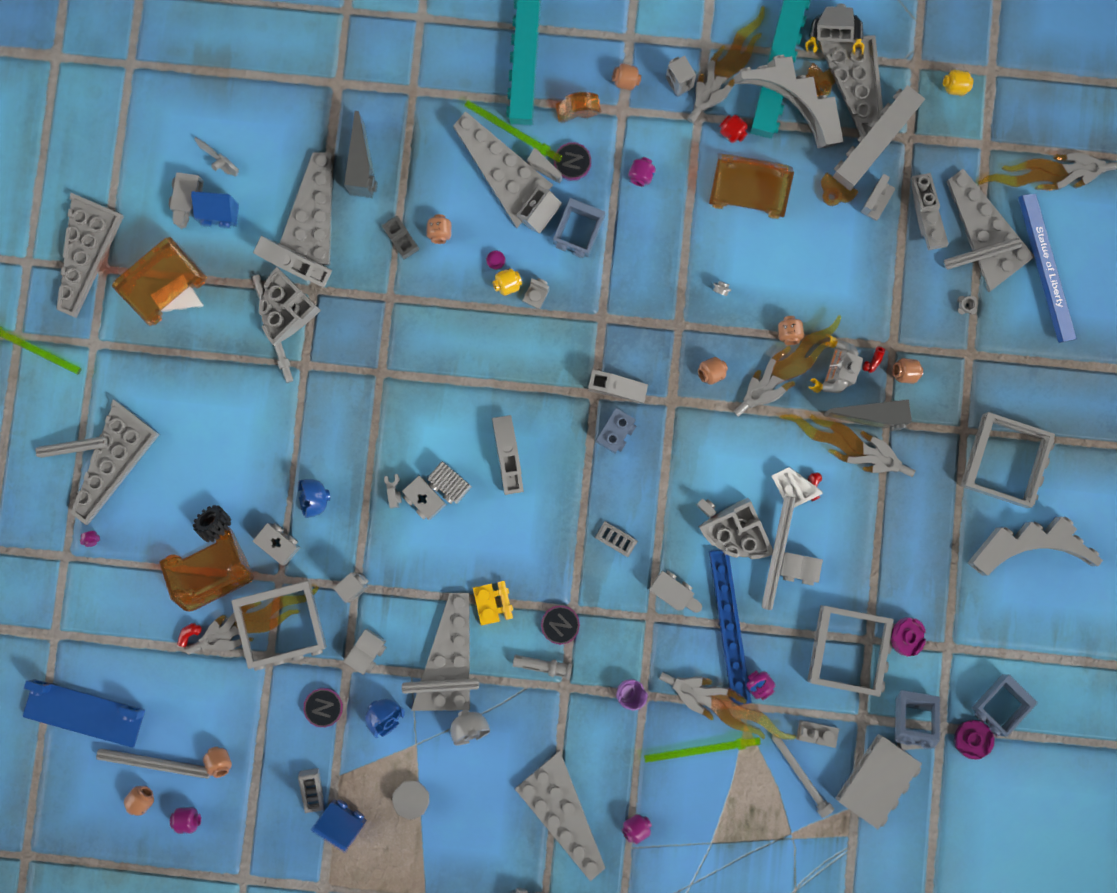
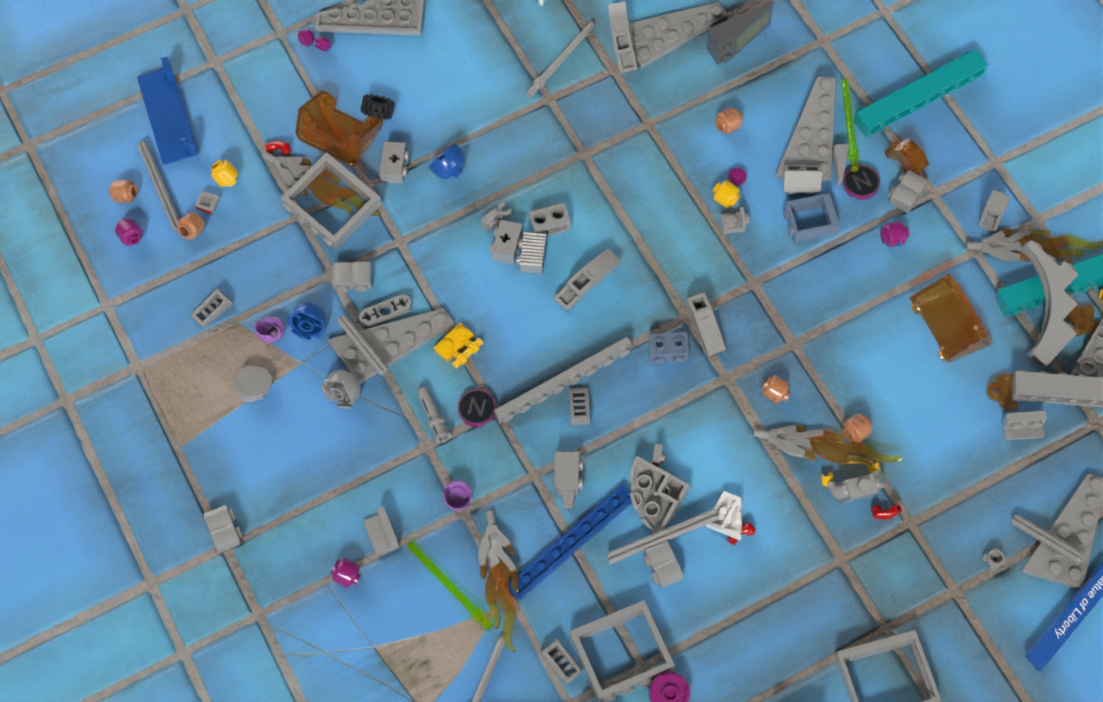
camera: 50 degrees right, 20 degrees down
light grey brick [259,267,321,346] -> none
black tile [304,688,343,728] -> none
blue slope [311,799,367,852] -> none
light grey brick [333,572,369,603] -> none
dark grey slope [382,216,420,259] -> none
light grey wing [515,750,605,881] -> none
nougat head [612,63,641,91] -> none
light grey plate [713,281,732,296] -> none
red head [720,115,748,143] -> none
magenta head [746,670,775,701] -> none
piece [780,414,916,477] -> none
light grey plate [796,720,839,748] -> none
dark grey slope [824,399,912,431] -> none
nougat head [892,358,923,384] -> none
light grey slope [911,173,949,250] -> none
none -> light grey plate [195,191,220,215]
none -> yellow head [211,160,238,187]
none -> medium lavender hair [254,316,285,344]
none -> magenta plate [314,36,332,52]
none -> light grey beam [359,294,412,328]
none -> light grey panel [364,506,399,556]
none -> light grey plate [494,337,631,424]
none -> light grey brick [529,203,571,237]
none -> light grey slope [540,639,583,685]
none -> light grey brick [888,170,929,214]

